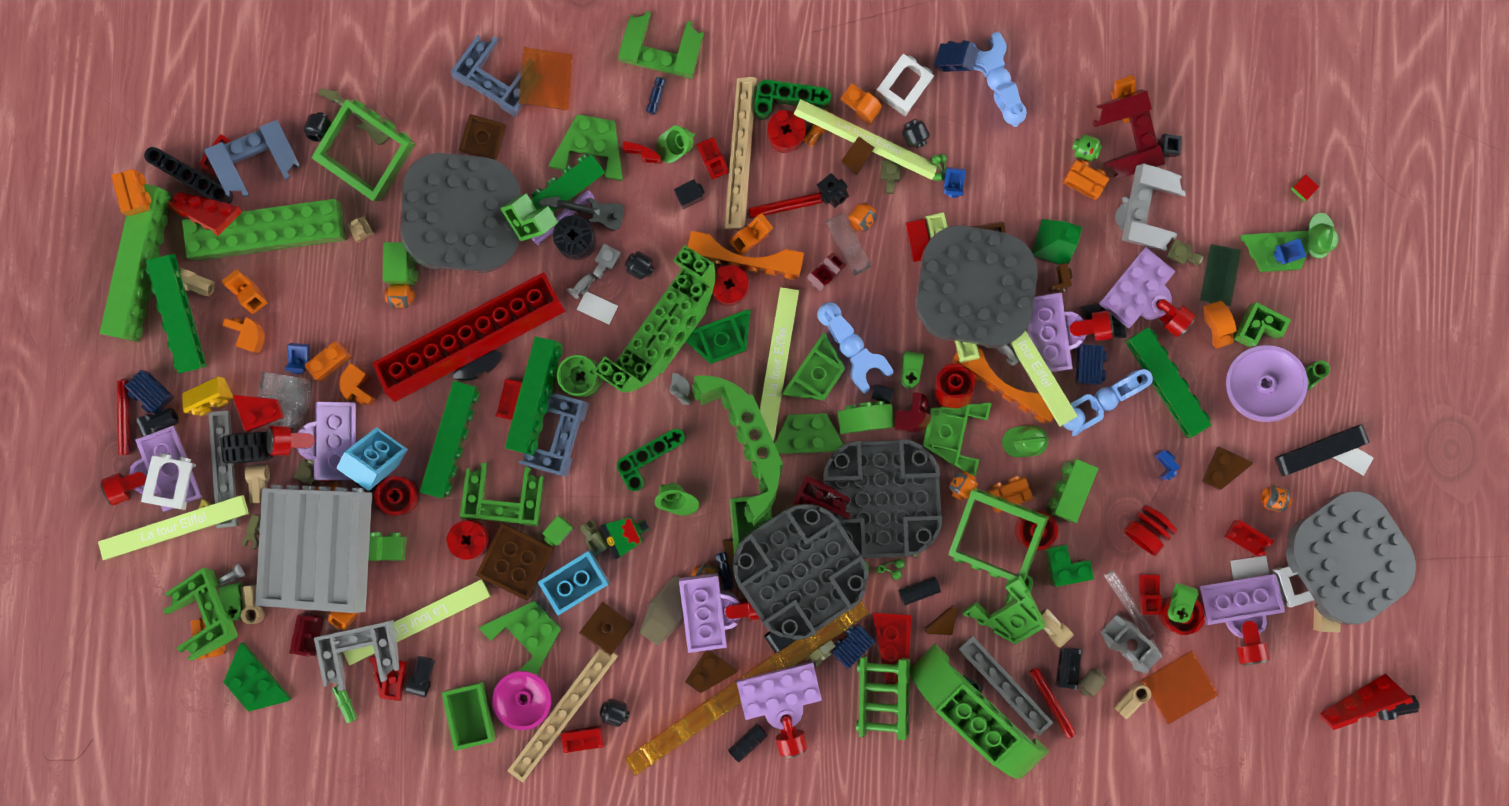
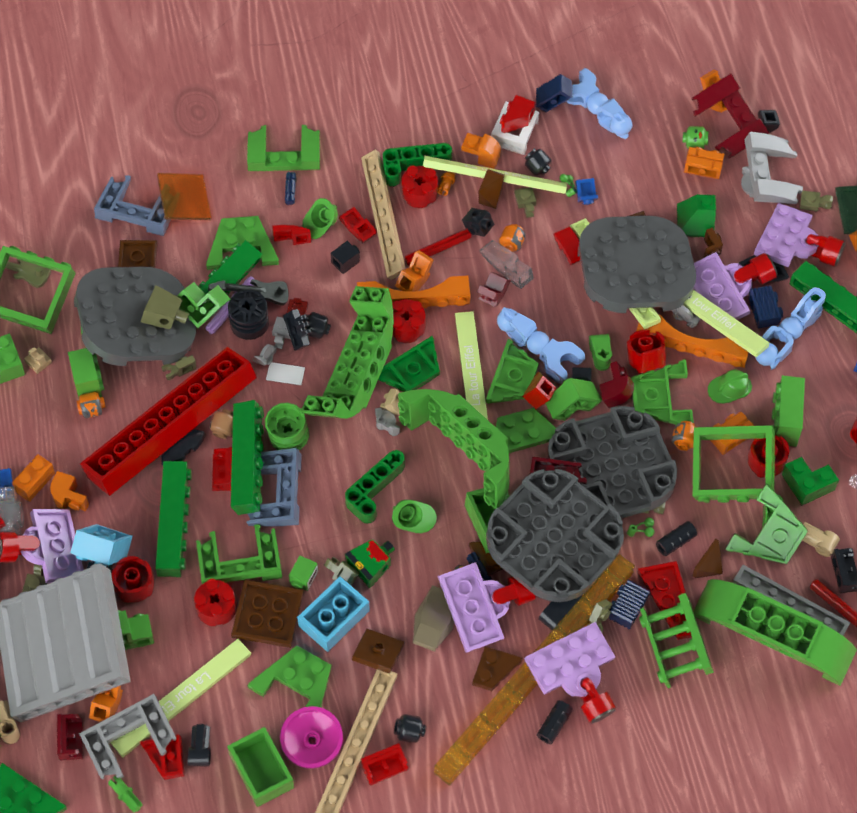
camera: 15 degrees left, 25 degrees down
none -> olive torso [141,285,189,329]
none -> olive plate [162,355,197,380]
none -> medium nougat head [210,409,233,439]
none -> black hinge [283,309,312,351]
none -> clear red tile [287,297,308,315]
none -> tan tile [380,389,400,415]
none -> red slope [500,95,536,133]
none -> red slope [522,372,557,409]

